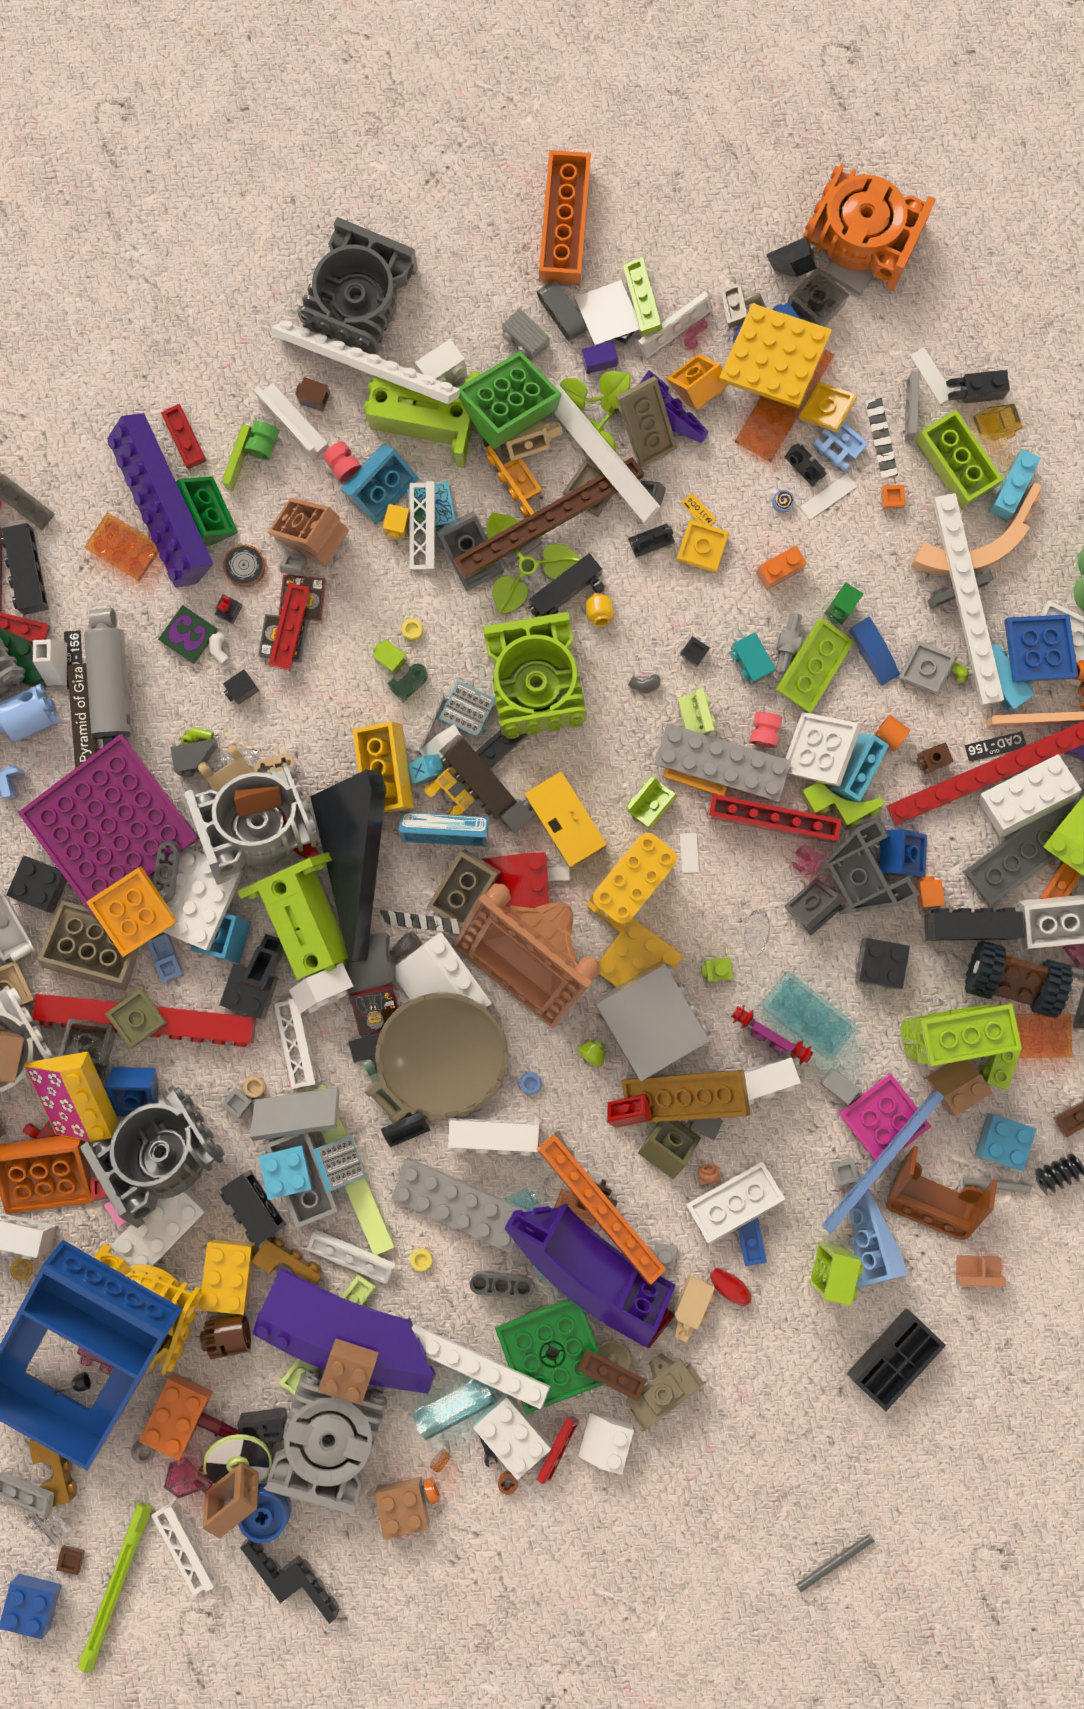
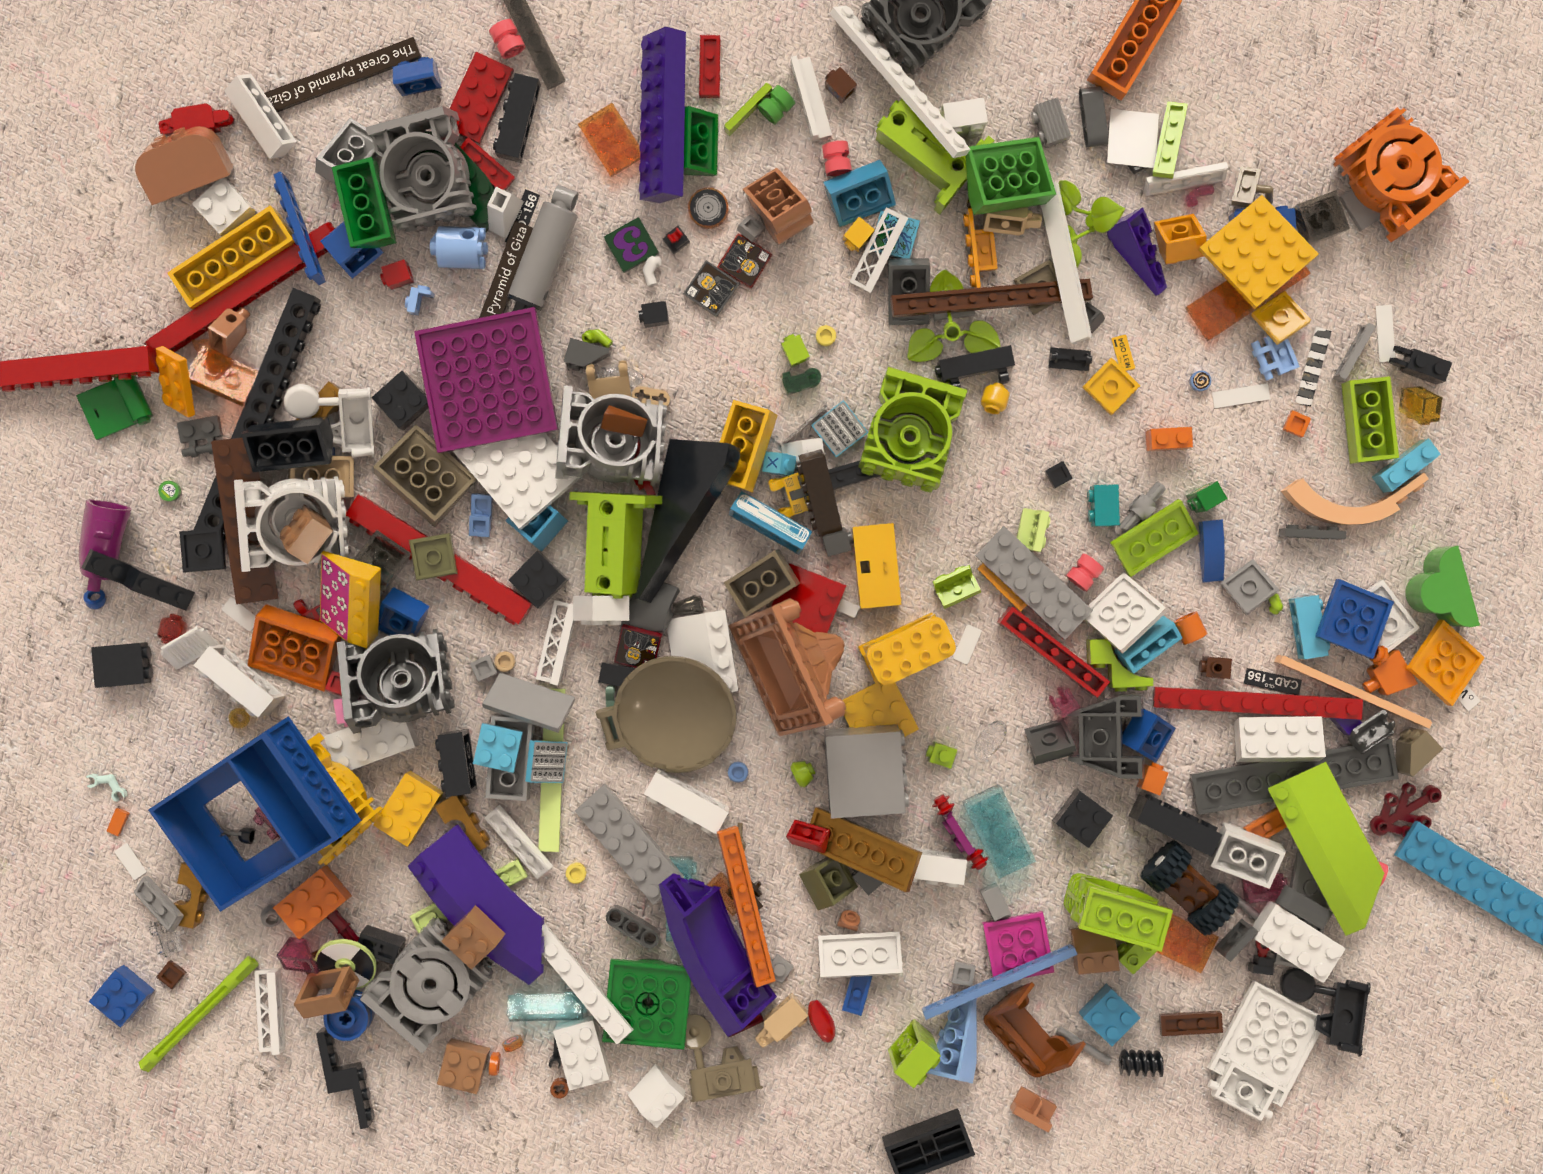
camera: 25 degrees right, 5 degrees up
light orange plate [86,866,178,957] -> none
dark grey beam [153,840,181,903] -> none
reddish brown gear [200,1314,251,1360] -> none
black slope [241,934,284,990] -> none
red plate [268,583,311,671] -> none
sticker [380,910,460,934] -> none
black tile [381,1112,430,1147] -> none
red tile [536,1416,579,1484] -> none
reddish brown plate [577,1349,647,1401] -> none
dark purple piece [582,341,618,374] -> none
dark tan tile [616,376,677,467] -> none
dark grey arm [628,674,661,693] -> none
black slope [766,237,817,277] -> none
black hinge [784,443,827,487] -> none
white plate [933,493,1004,706] -> none

